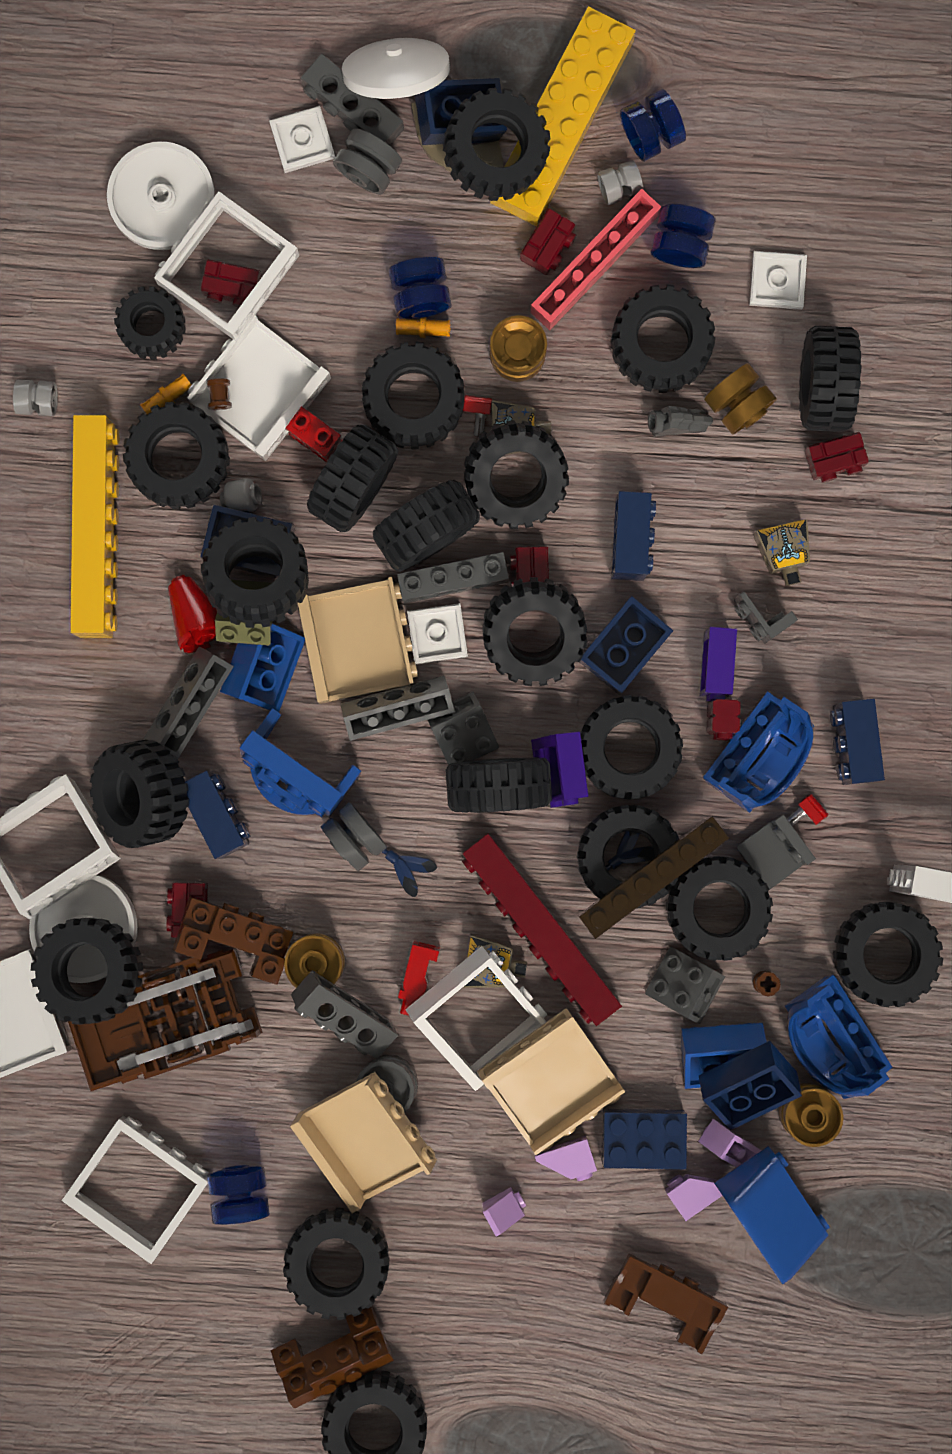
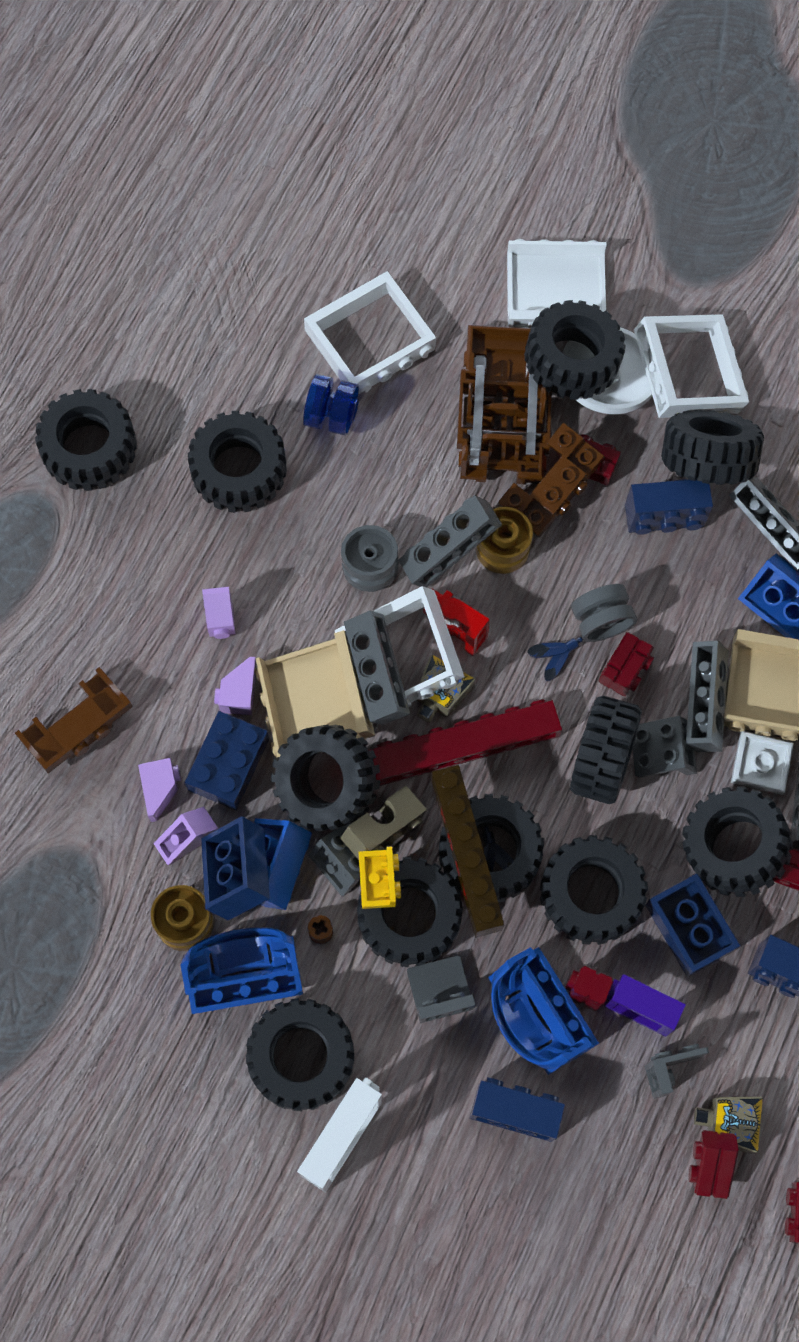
camera: 110 degrees right, 15 degrees down
blue piece [240,708,361,818] -> none
reddish brown bracket [270,1306,394,1409] -> none
tan panel [290,1072,437,1213] -> none
dark purple window [531,732,588,808] -> none
blue windscreen [714,1146,830,1285] -> none
red piece [787,793,829,826] -> none
none -> black tyre [271,725,380,831]
none -> dark tan arch [340,786,427,860]
none -> dark grey brick [344,610,410,725]
none -> yellow bracket [359,846,401,909]
none -> dark red brick [598,632,655,697]
none -> dark red brick [689,1130,739,1199]

